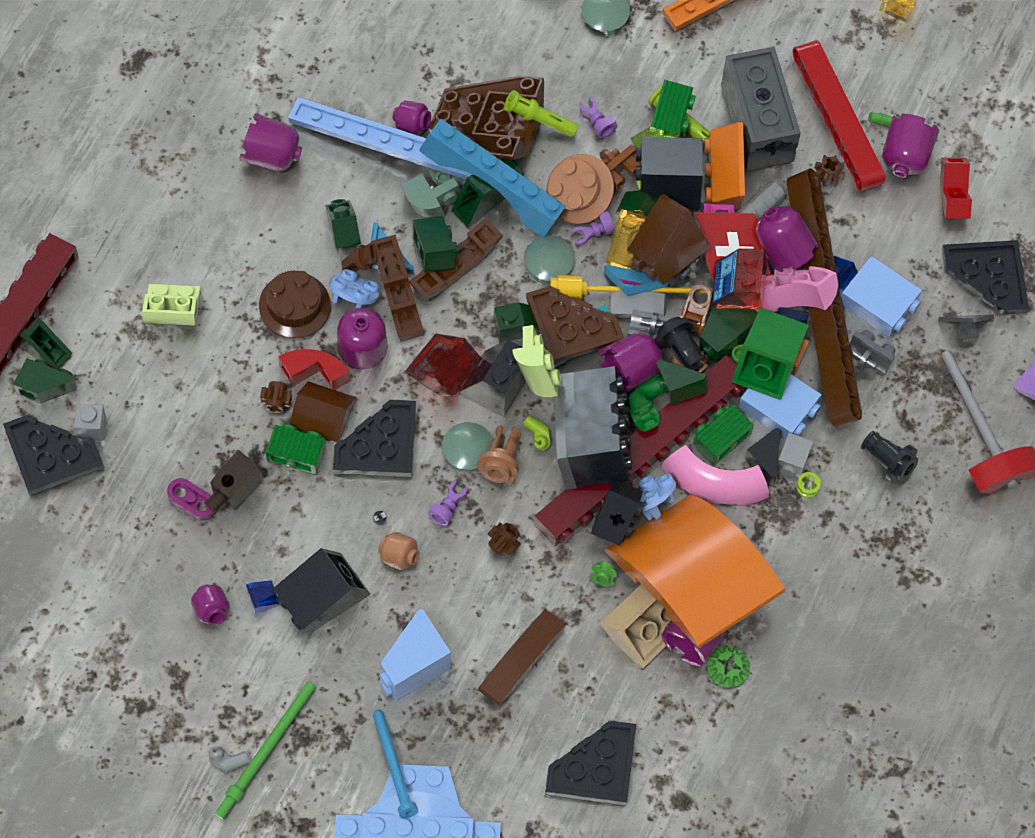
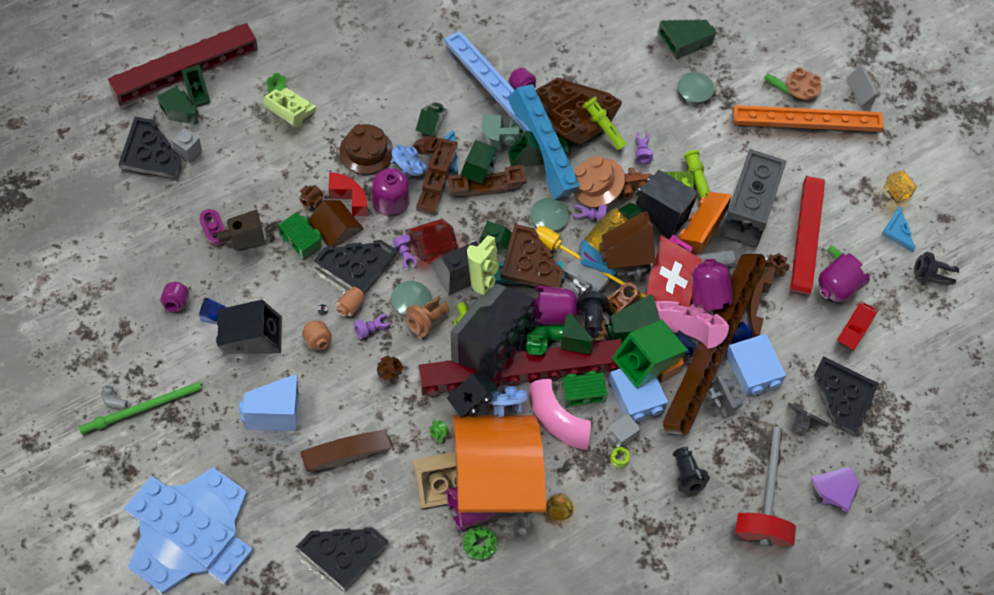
camera: 30 degrees right, 5 degrees down
magenta cylinder [240,113,303,172] -> none
dark azure bar [373,710,418,818] -> none
green brick [650,80,696,138] -> none
clear red slope [711,248,767,309] -> none
black slope [745,428,780,487] -> none
none -> bright green plant [266,73,287,93]
none -> nougat brick [336,287,365,317]
none -> medium lavender piece [393,234,417,271]
none -> clear yellow cone [546,493,574,521]
none -> reddish brown slope [747,267,776,338]
none -> dark azure tile [882,206,916,252]
none -> black piece [914,251,959,285]

